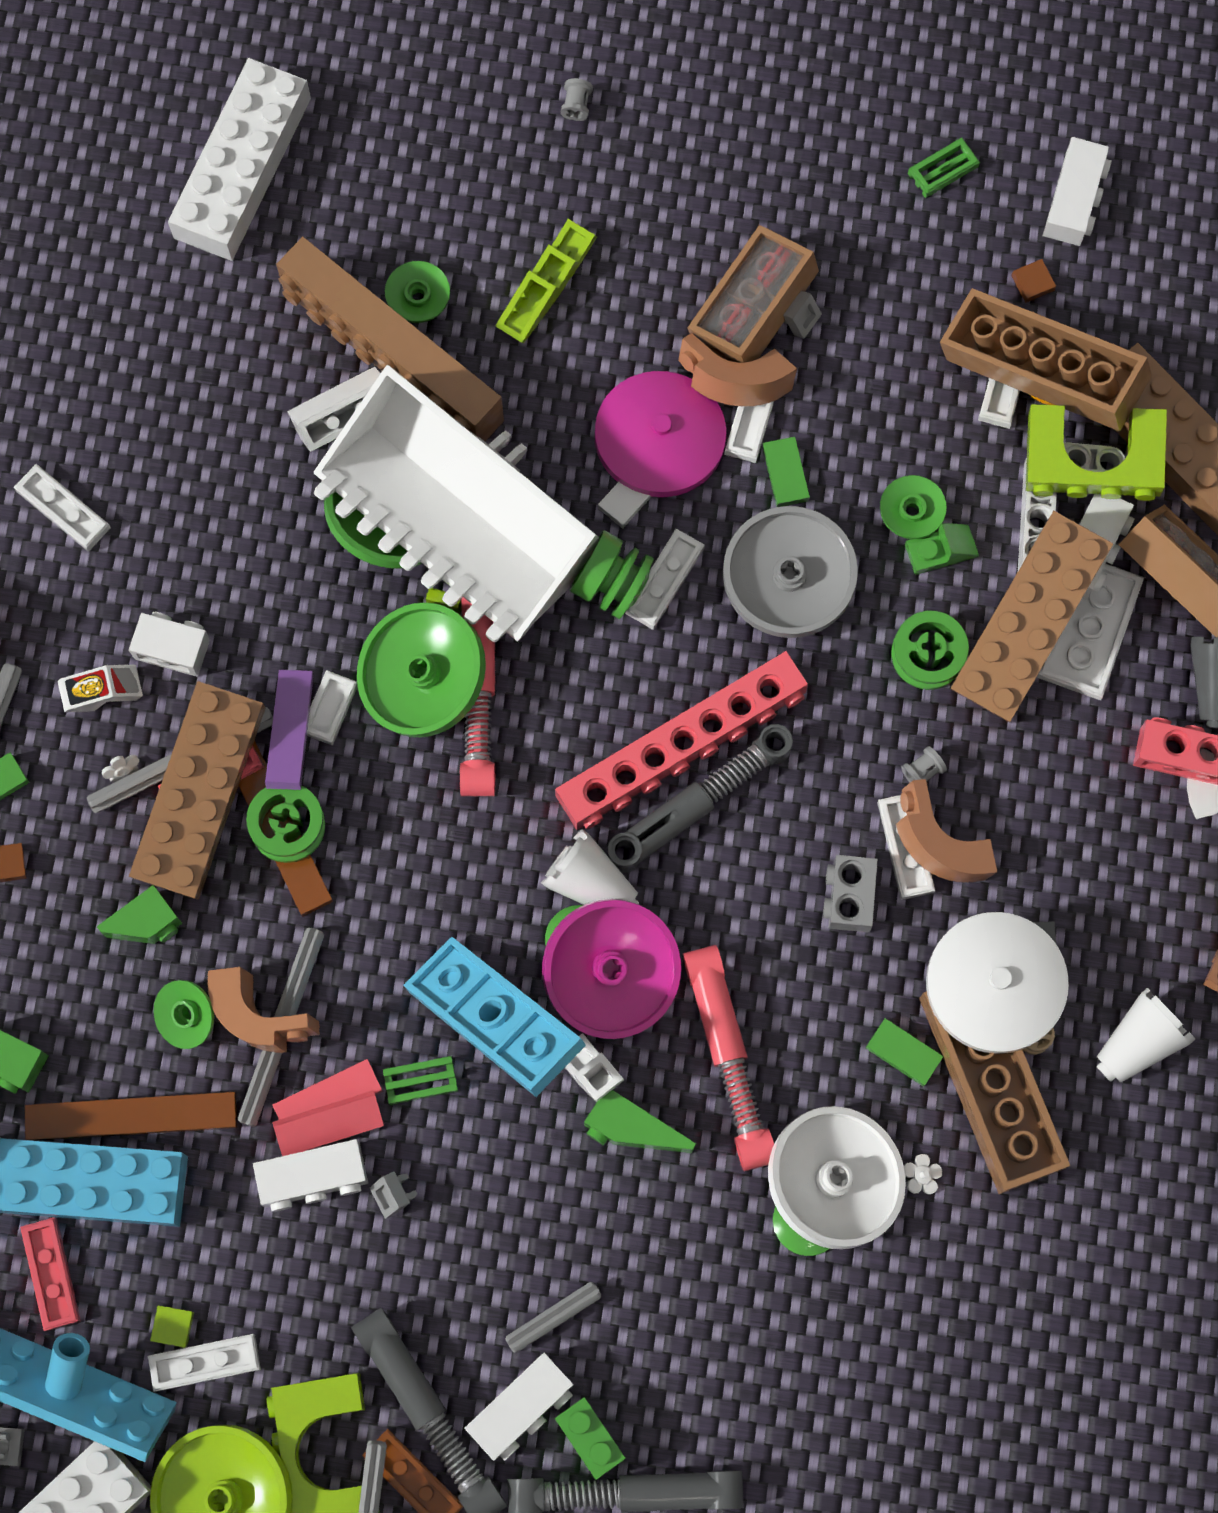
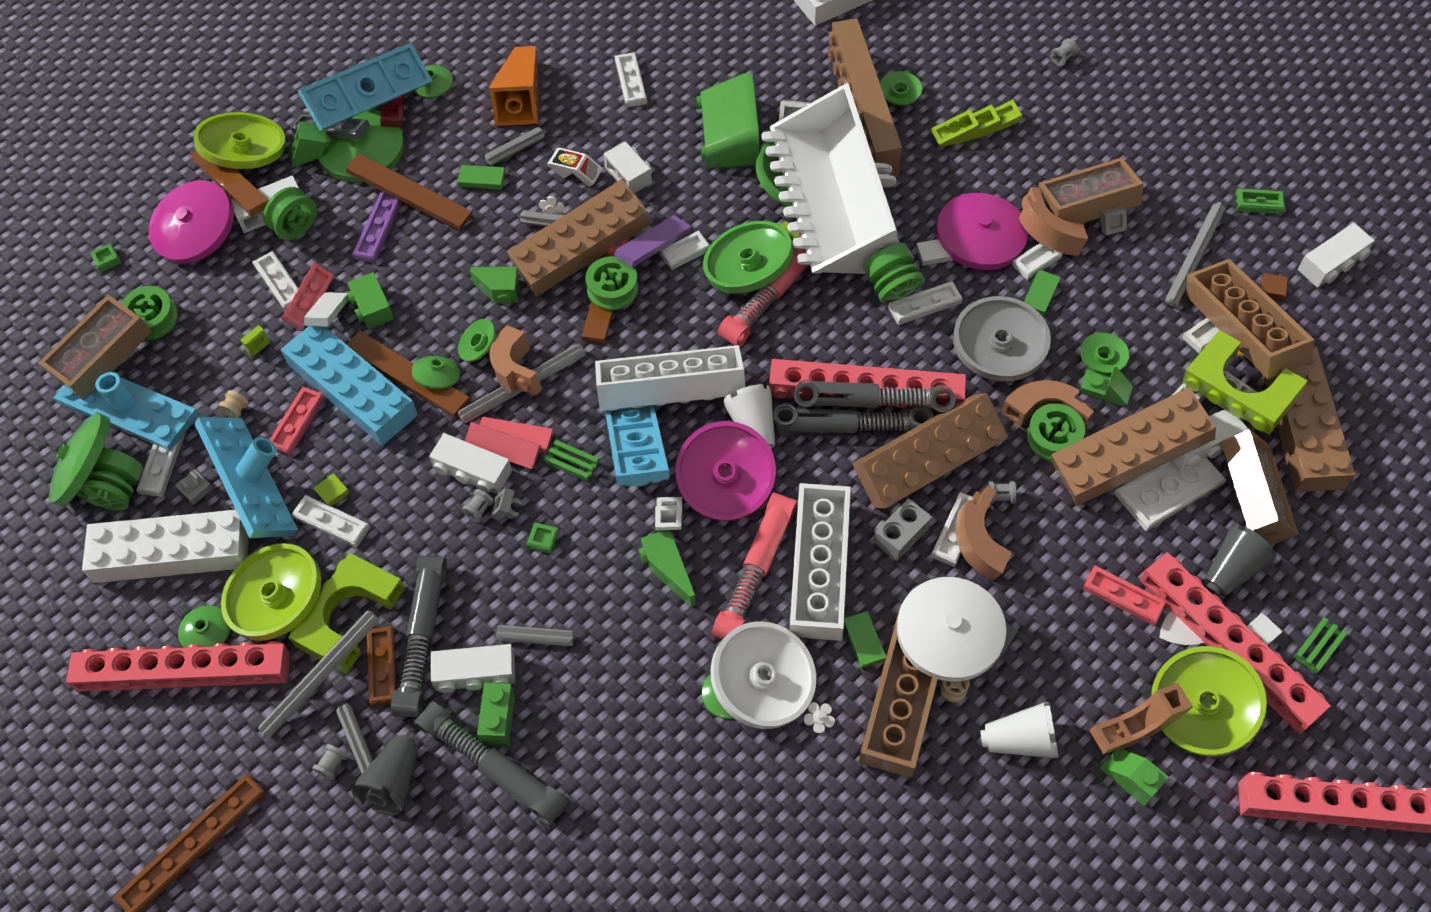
camera: 40 degrees right, 15 degrees down
none -> bright green dish [412,356,460,389]
none -> light grey bush [461,489,494,523]
none -> bright green tile [526,522,559,554]
none -> white brick [595,345,745,411]
none -> bright green windscreen [696,73,759,168]
none -> white brick [789,483,851,641]
none -> dark grey piece [794,379,956,412]
none -> medium nougat brick [852,393,1008,508]
none -> nougat arch [1001,380,1094,428]
none -> coral tile [1083,566,1167,626]
none -> light grey axle [1165,202,1226,307]

